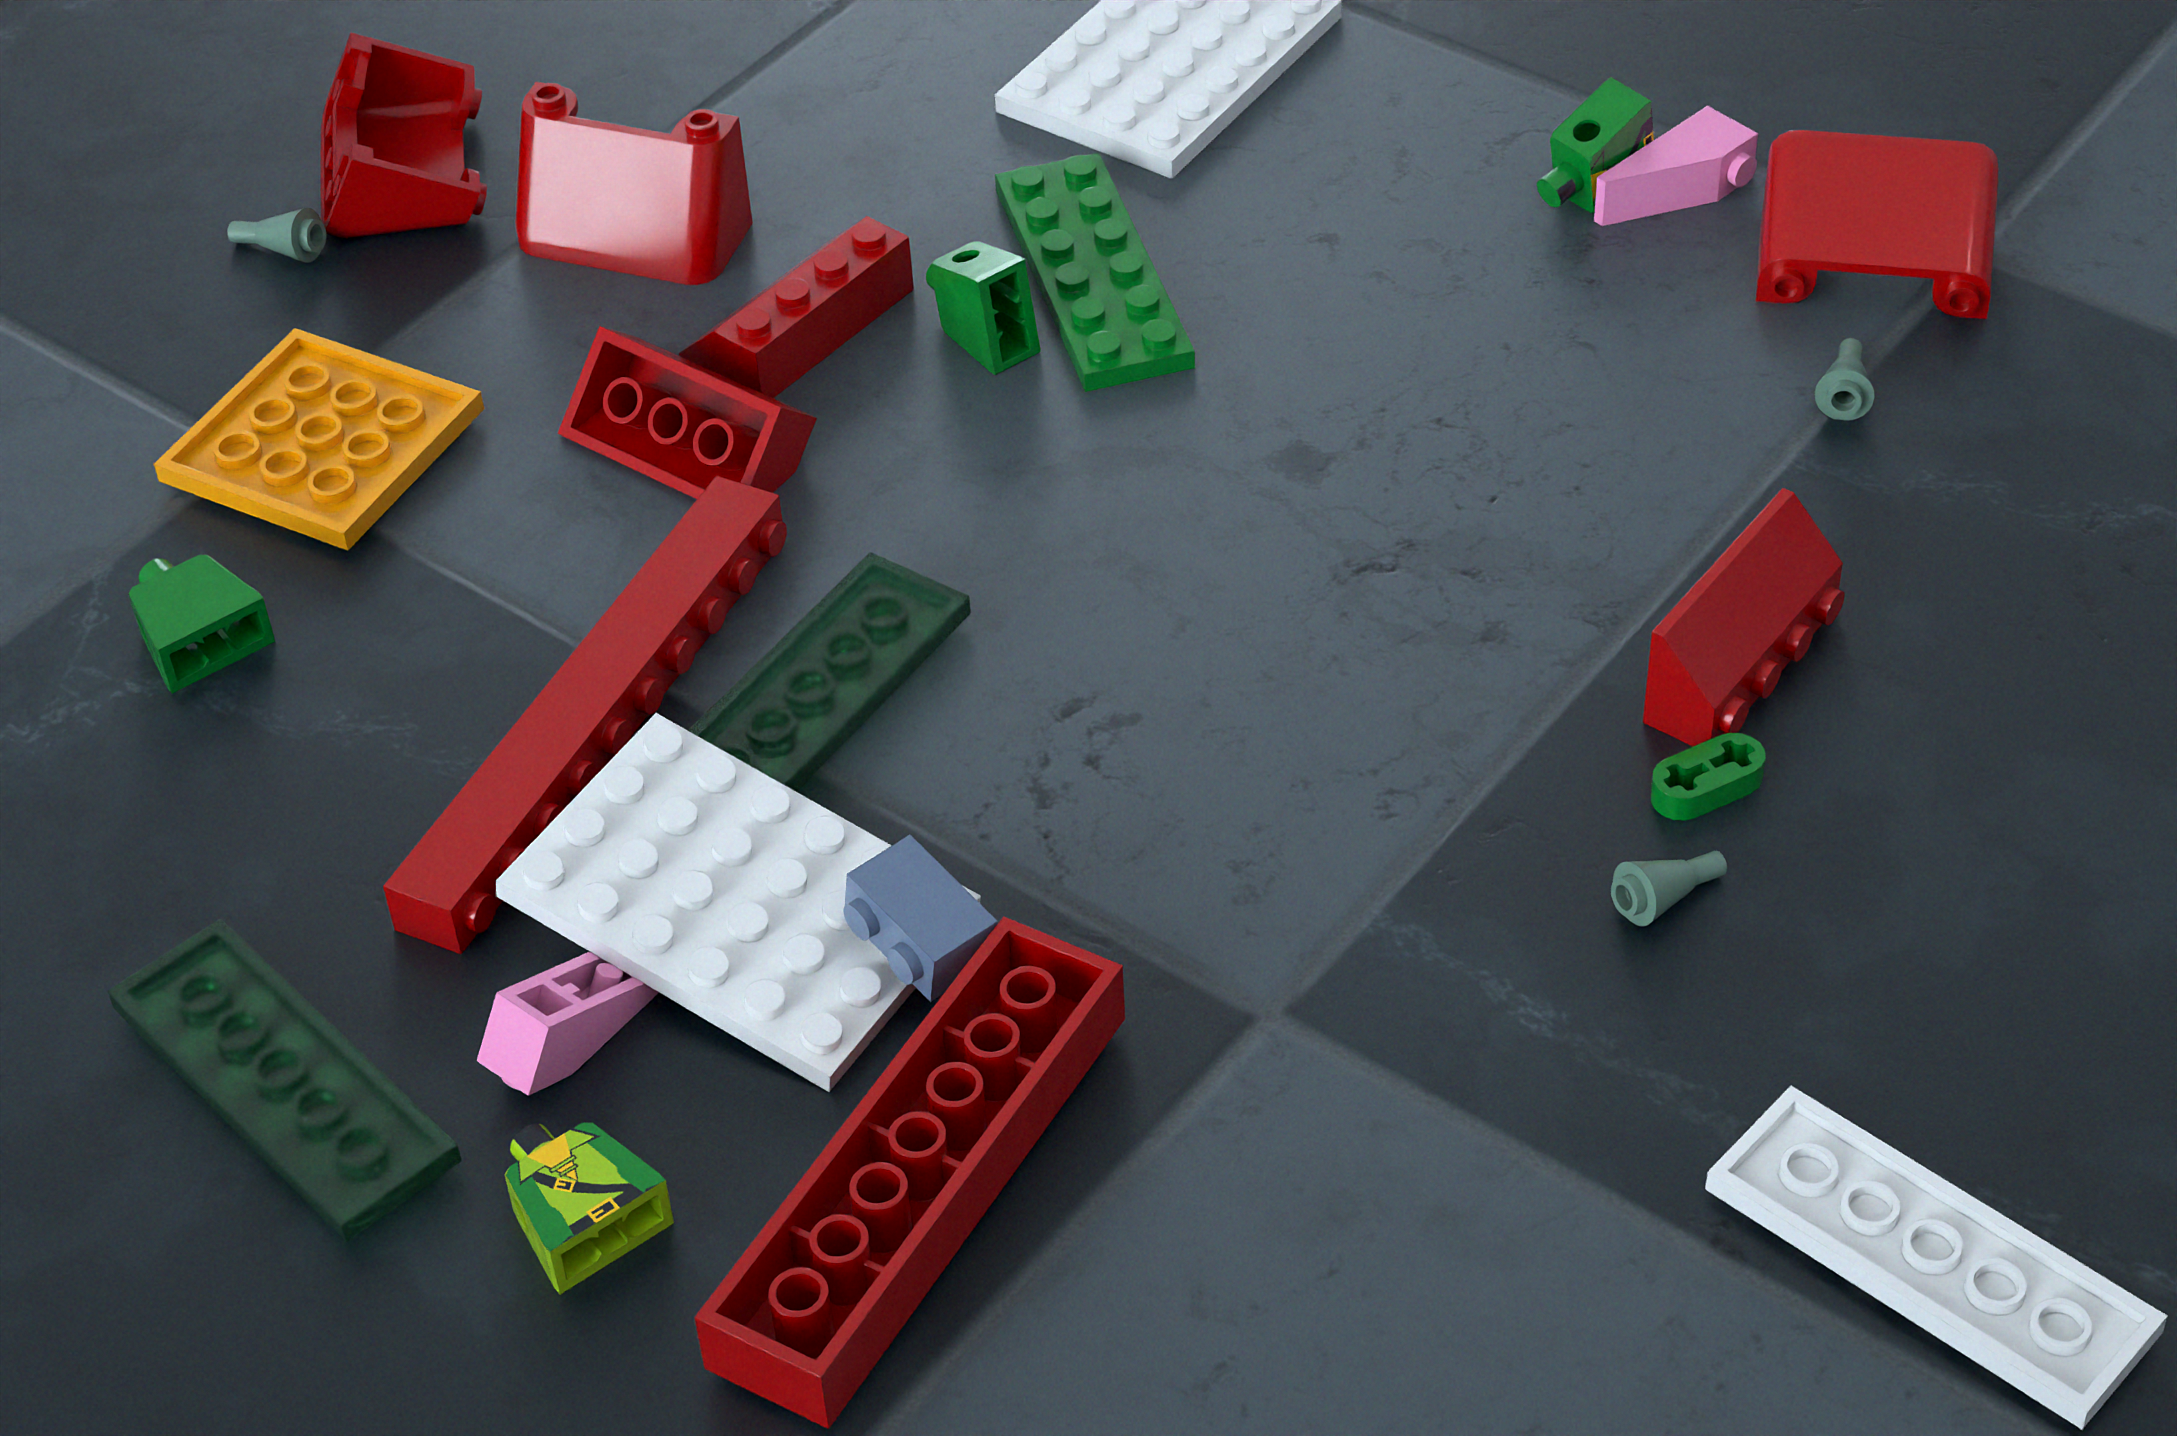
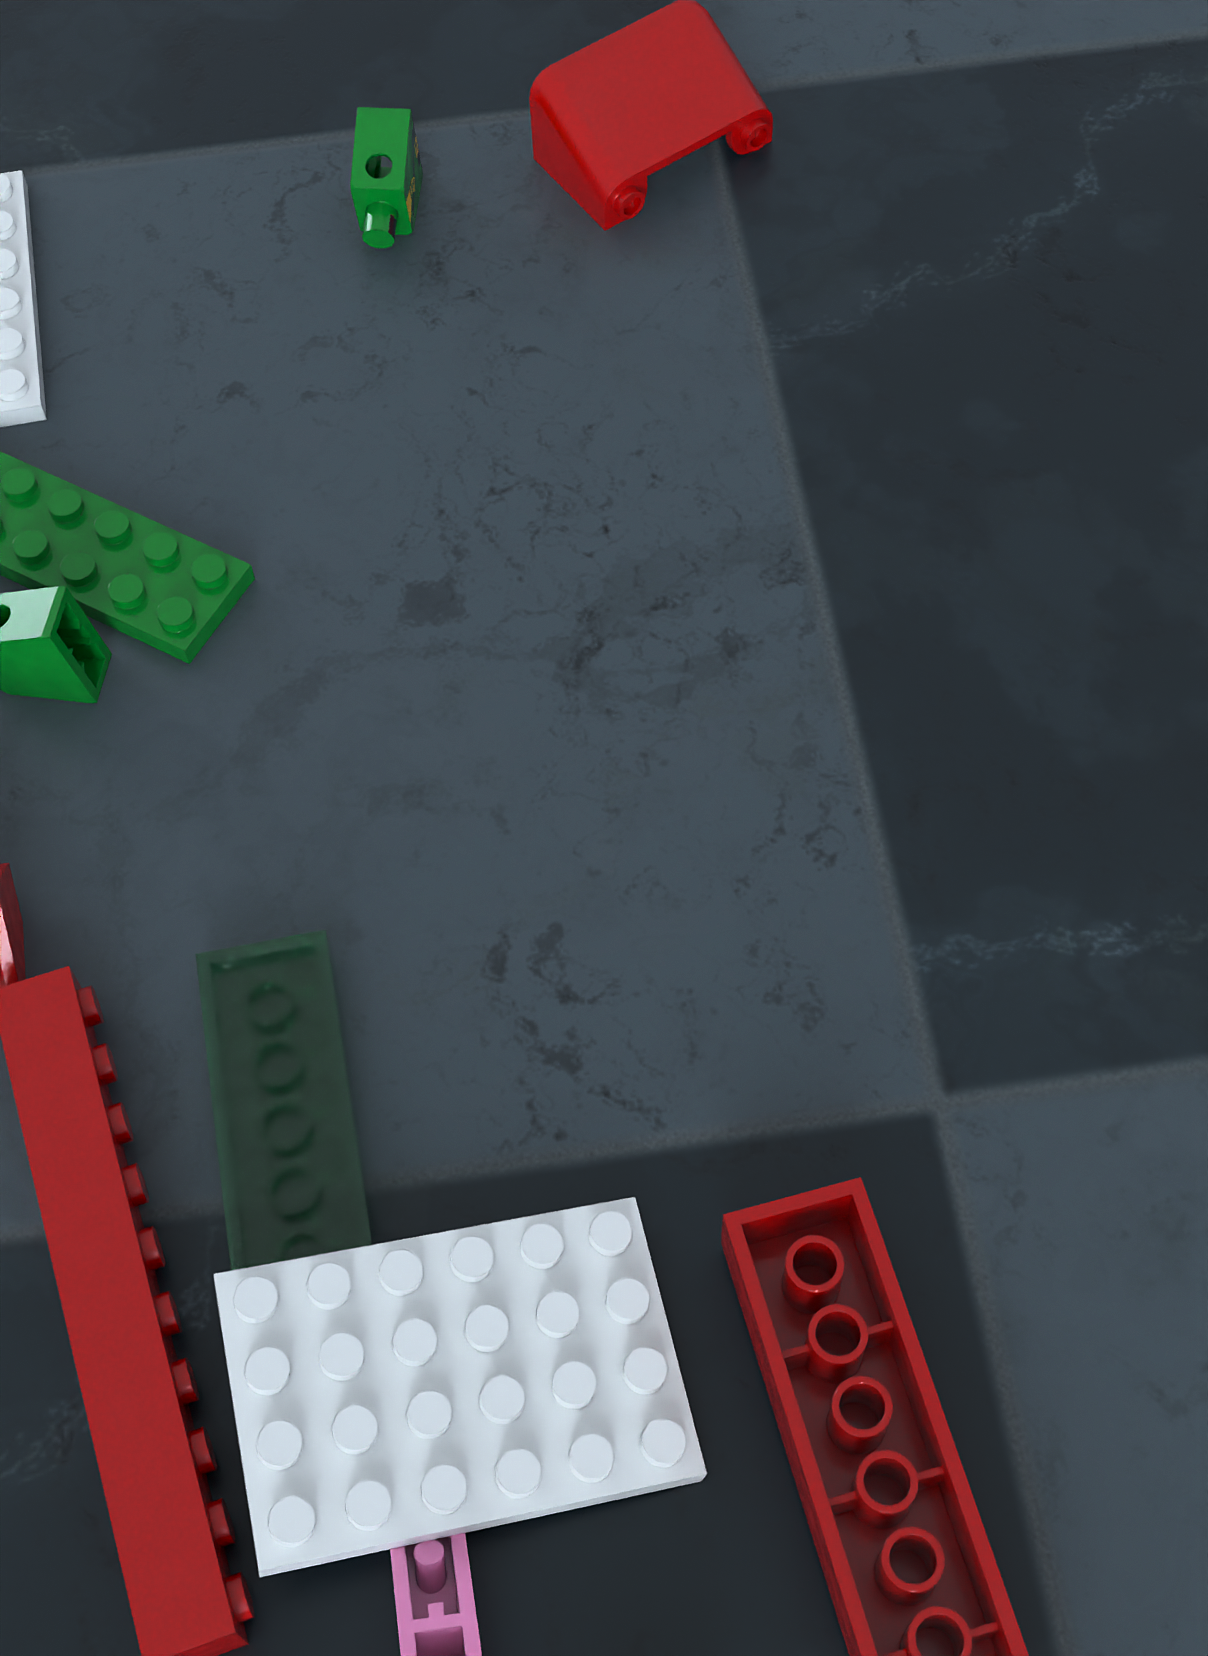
camera: 45 degrees left, 15 degrees up
sand blue brick [843,835,998,1002] -> none
bright pink slope [1594,106,1758,226] -> none
sand green cone [1611,850,1727,926] -> none
red slope [1643,488,1845,746] -> none
green beam [1651,733,1766,821] -> none
sand green cone [1814,338,1874,421] -> none

